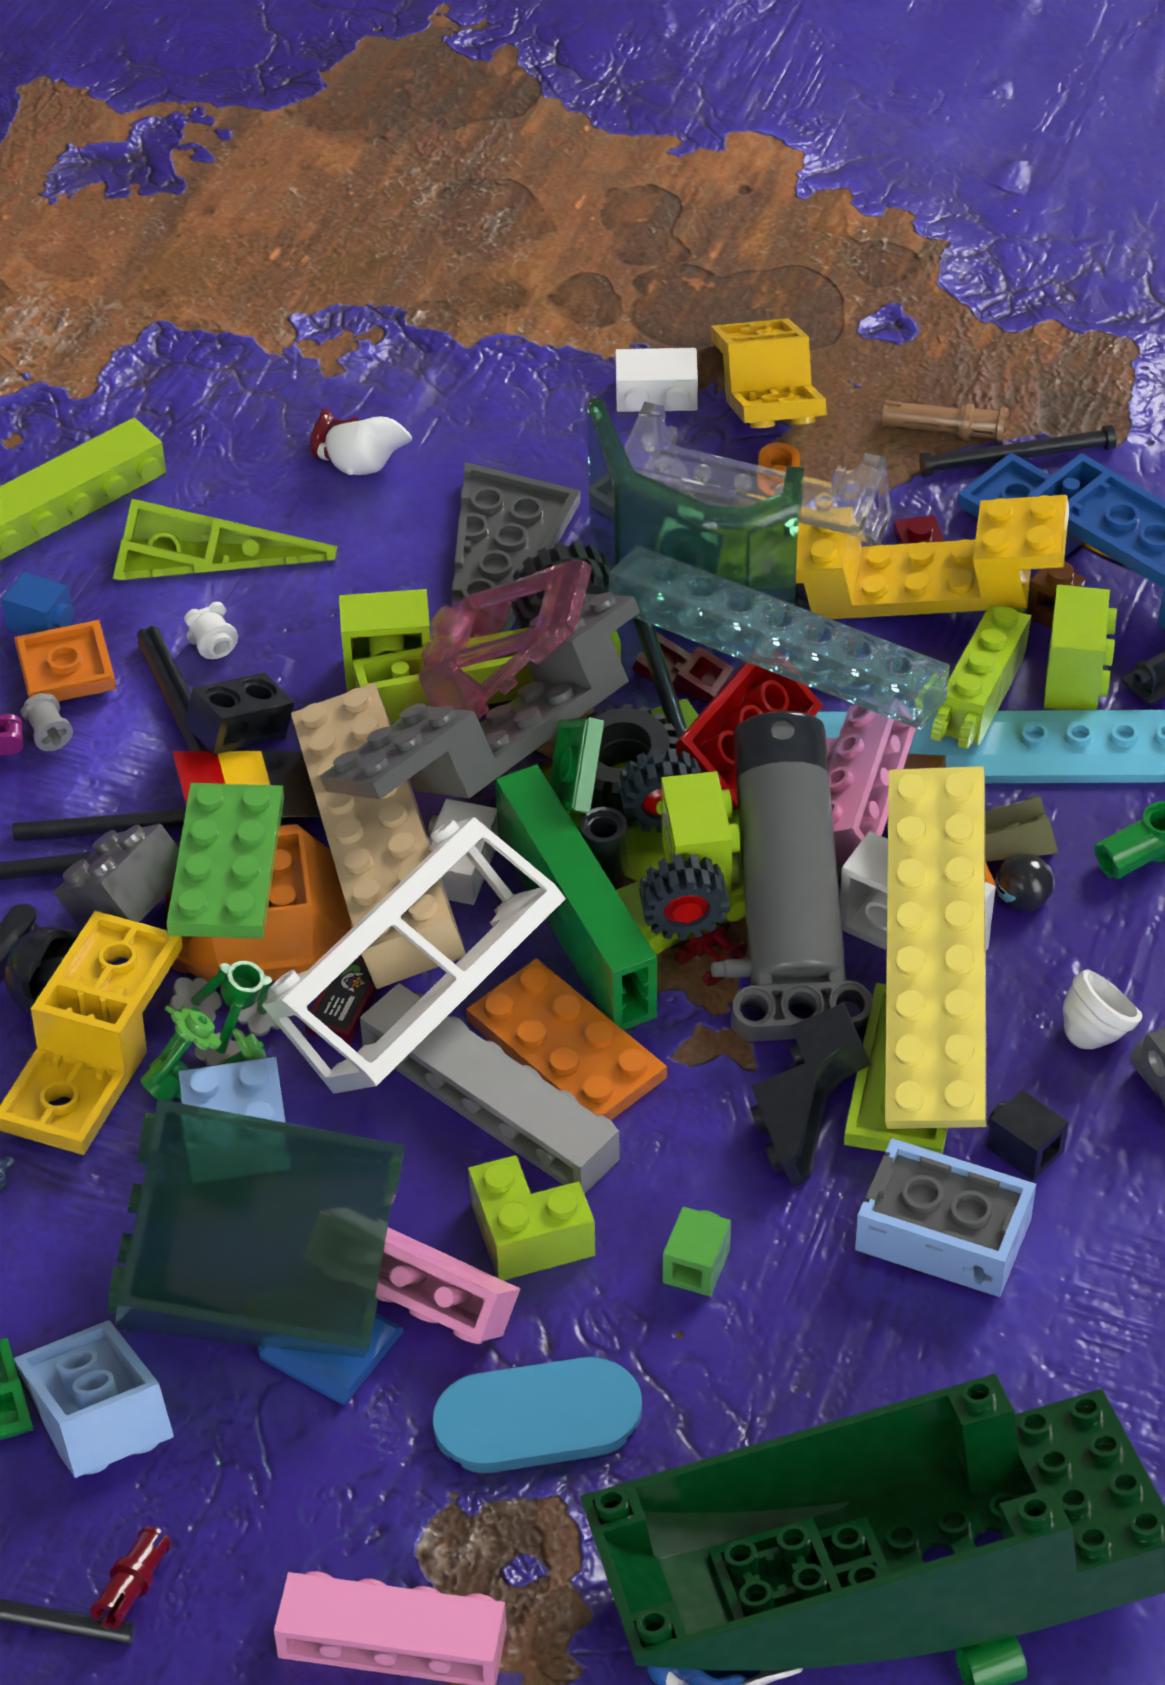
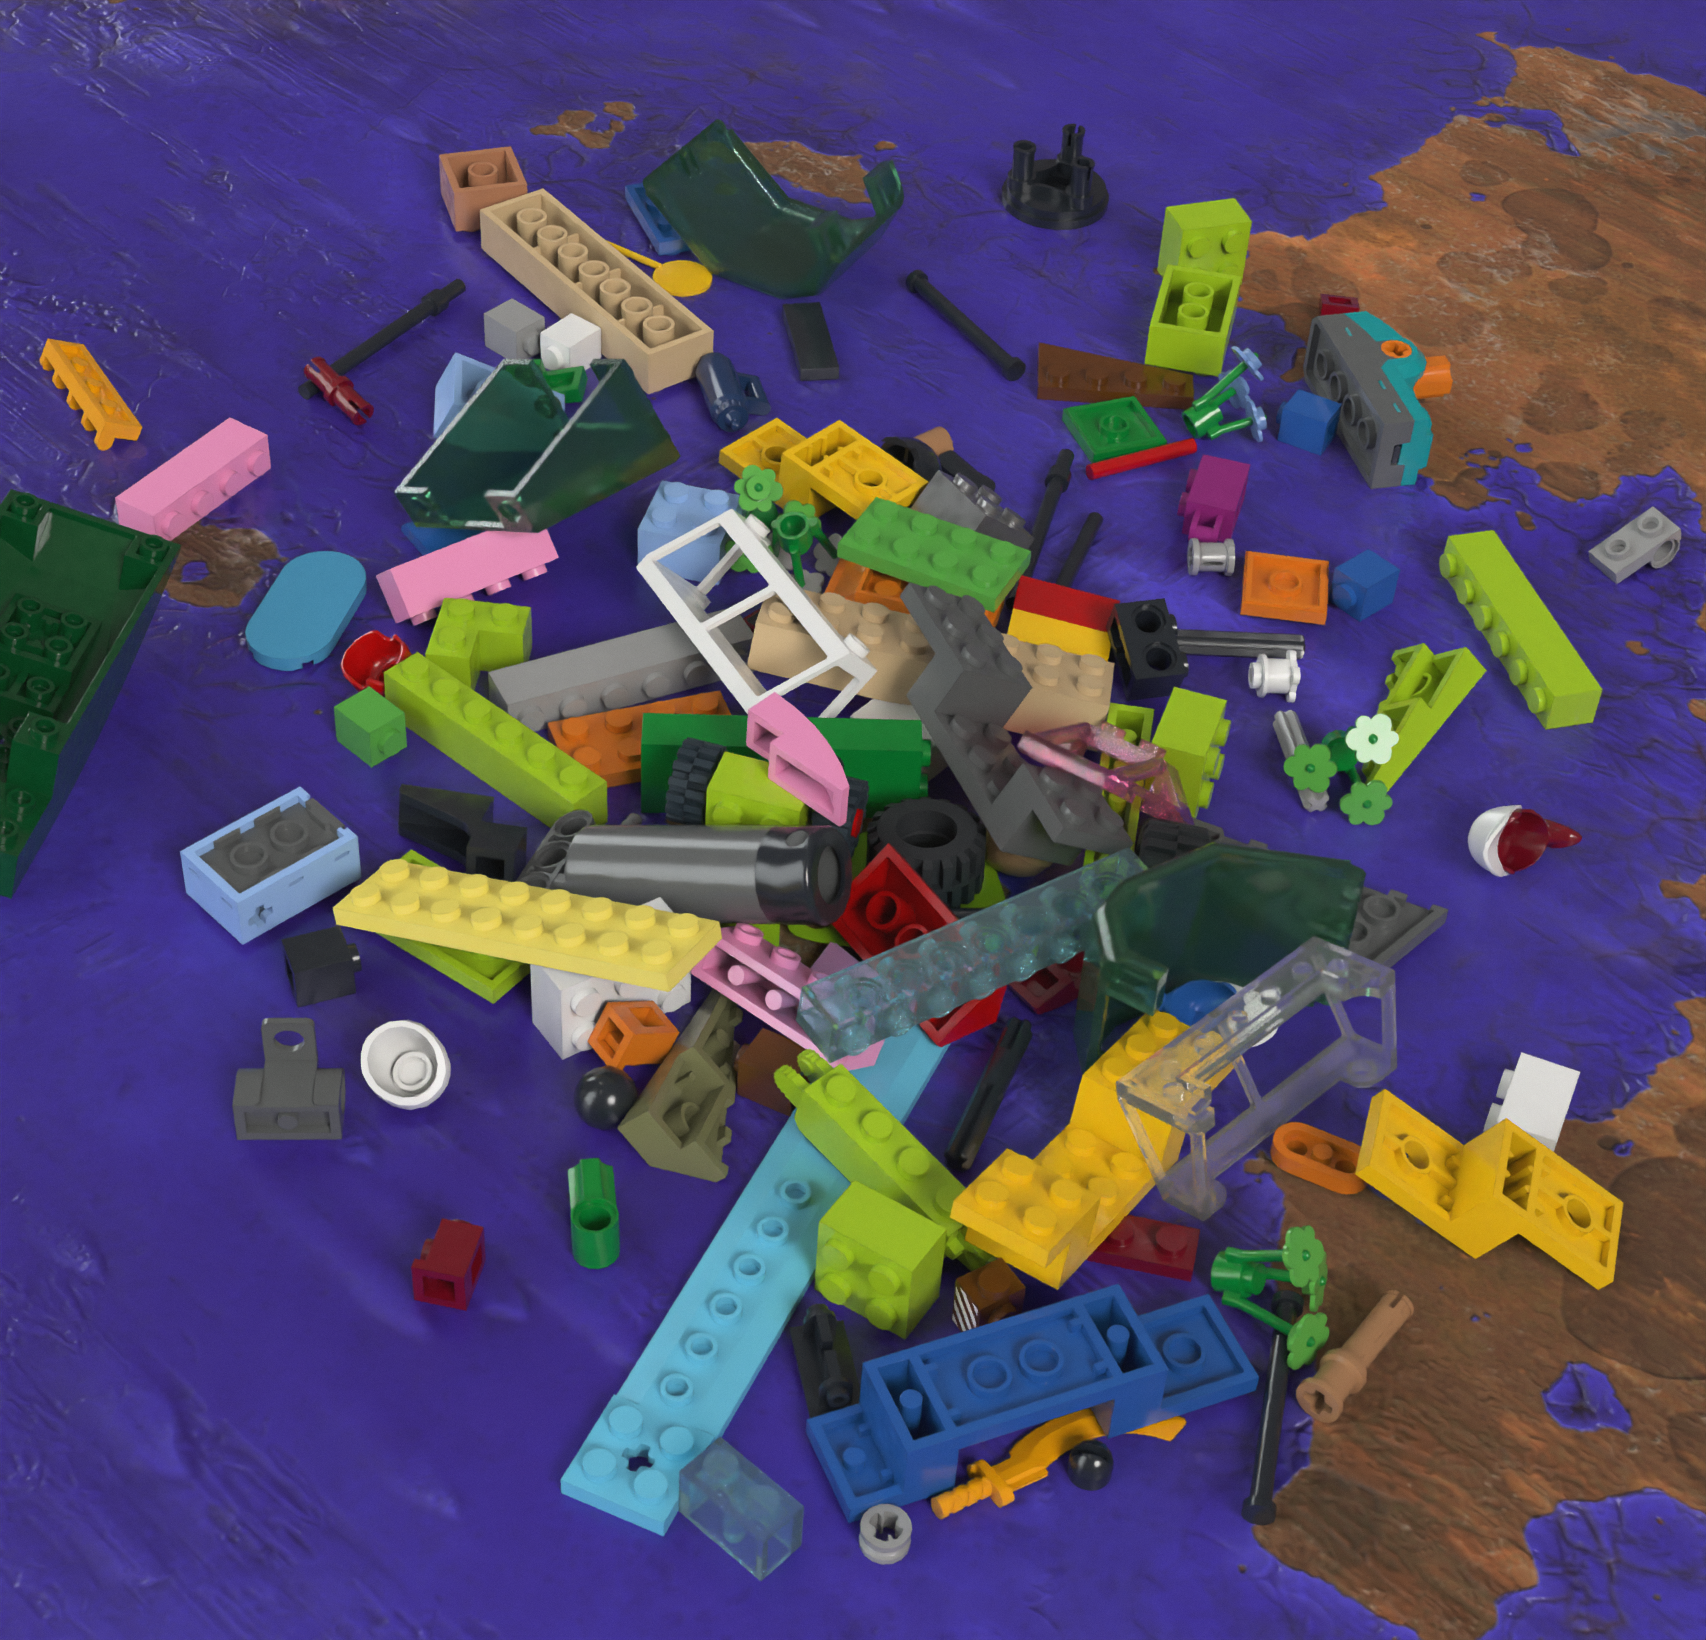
camera: 110 degrees right, 5 degrees down
green tile [549,718,604,813] -> none
none -> red hair [340,630,412,697]
none -> lime brick [383,652,608,828]
none -> bright pink slope [746,692,849,827]
none -> plant [1211,1225,1329,1370]
none -> light grey axle [1273,710,1329,812]
none -> bright green plant [1283,713,1399,825]

